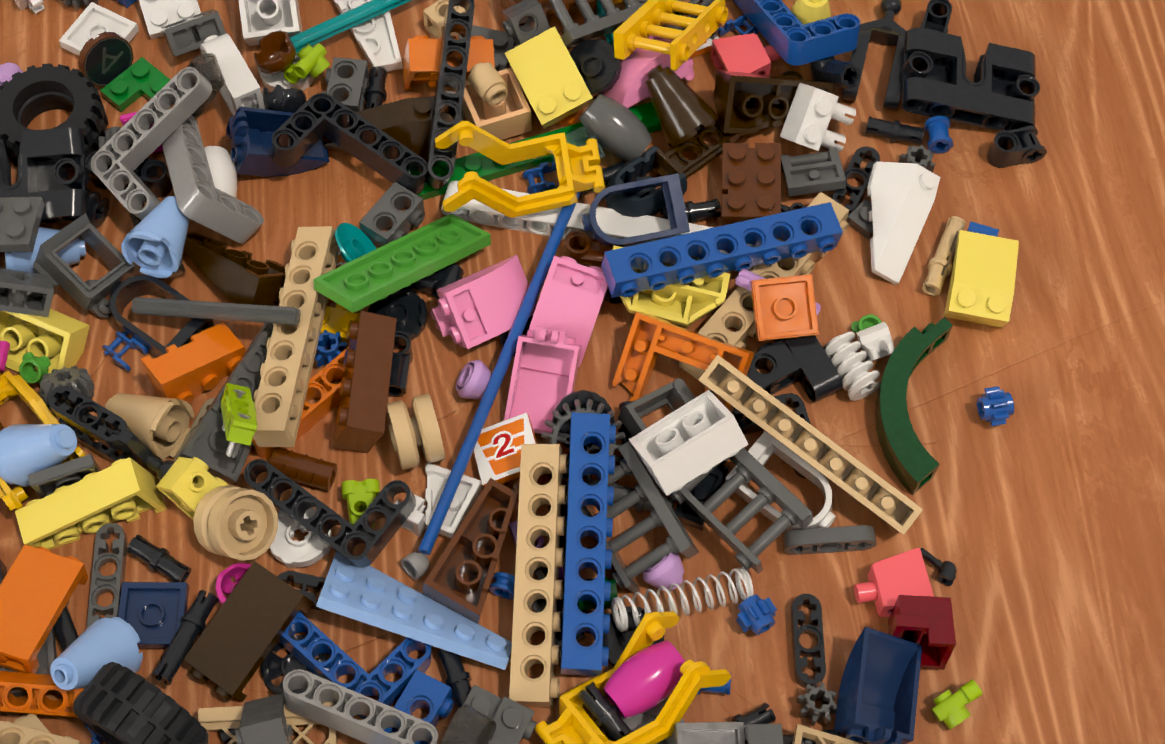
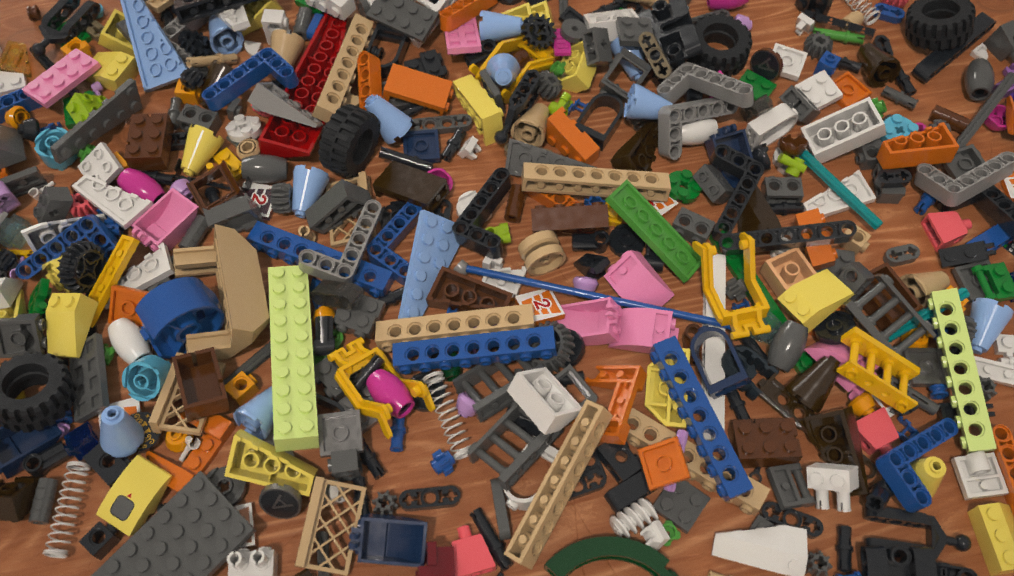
camera: 85 degrees right, 0 degrees up
dark grey axle [131,297,301,325] -> none
light yellow brick [156,457,228,520] -> none
tan wheel [193,485,278,561] -> none
lime piece [220,383,257,458] -> none
teal dish [335,223,376,263] -> none
tan brick [468,62,508,106] -> none
none -> white tile [457,136,481,160]
none -> black pin [469,508,514,572]
none -> lime plate [548,92,573,116]
none -> black slope [573,253,610,280]
none -> dark tan beam [638,31,672,79]
none -> dark grey plate [653,480,710,534]
none -> green plate [669,169,702,204]
none -> dark grey brick [692,164,734,204]
none -> dark grey gear [726,277,748,302]
none -> light orange cone [848,392,876,417]

